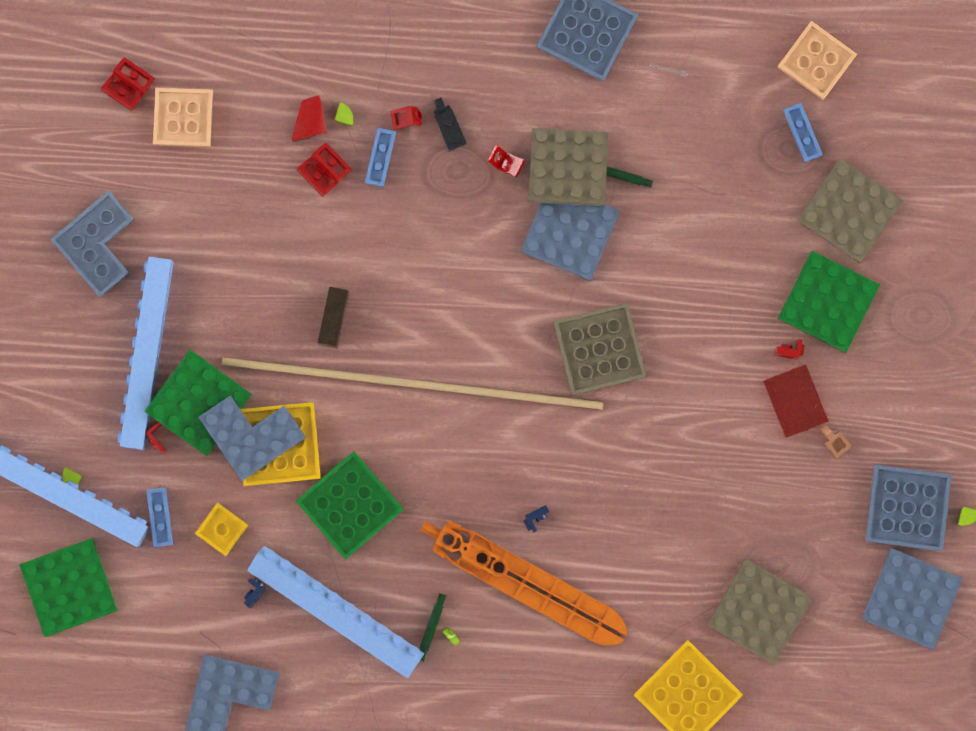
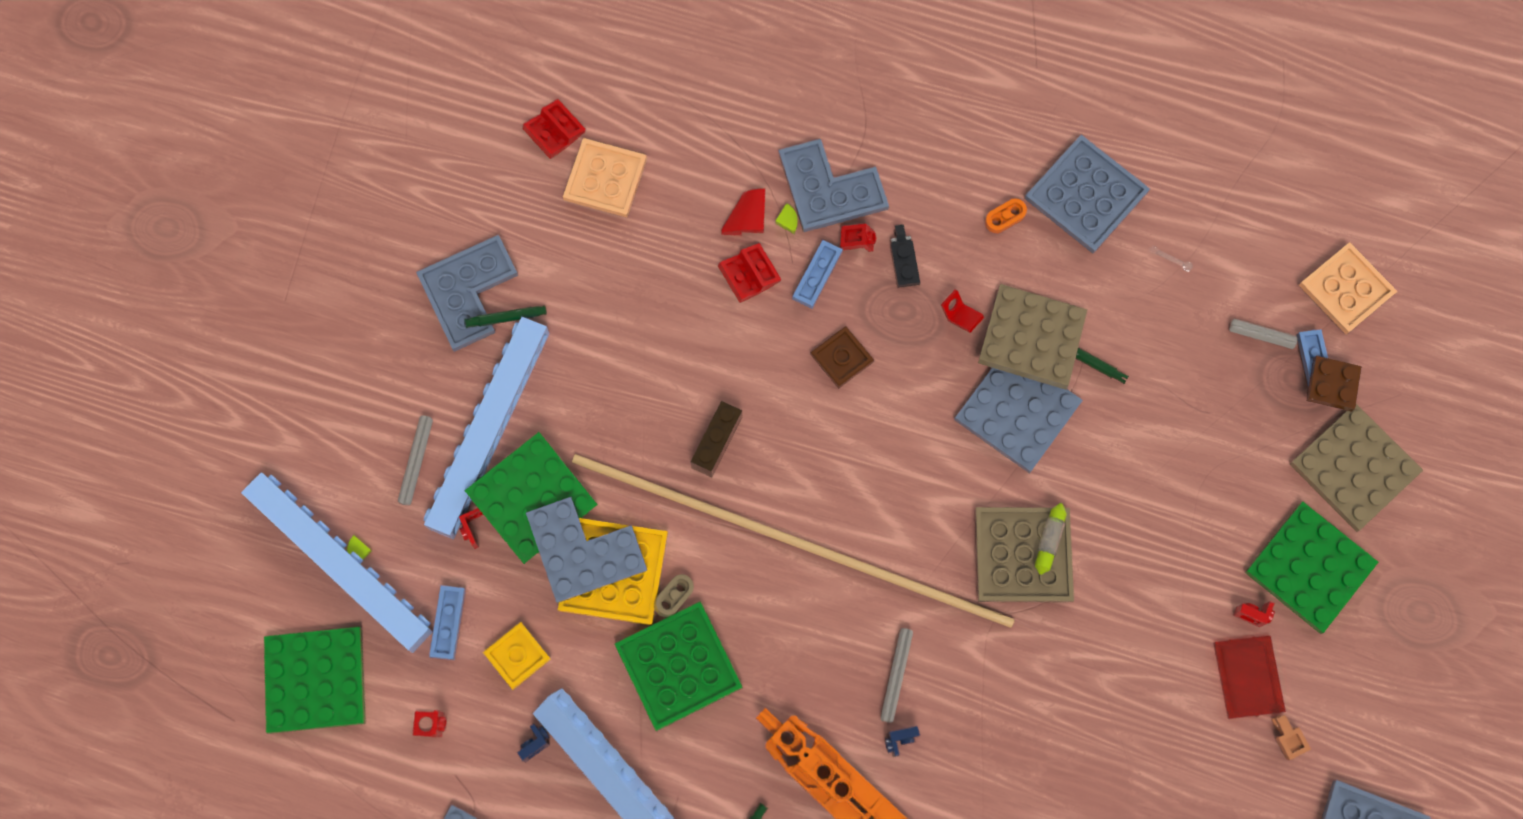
camera: 15 degrees right, 10 degrees down
none -> light grey axle [398,416,433,505]
none -> red bracket [412,710,447,737]
none -> dark green piece [464,305,547,328]
none -> dark tan plate [654,574,694,617]
none -> sand blue plate [778,139,889,232]
none -> reddish brown tile [810,326,874,389]
none -> light grey axle [880,628,913,723]
none -> orange plate [985,199,1027,233]
none -> piece [1034,503,1067,575]
none -> light grey axle [1229,319,1298,349]
none -> reddish brown plate [1306,356,1362,412]

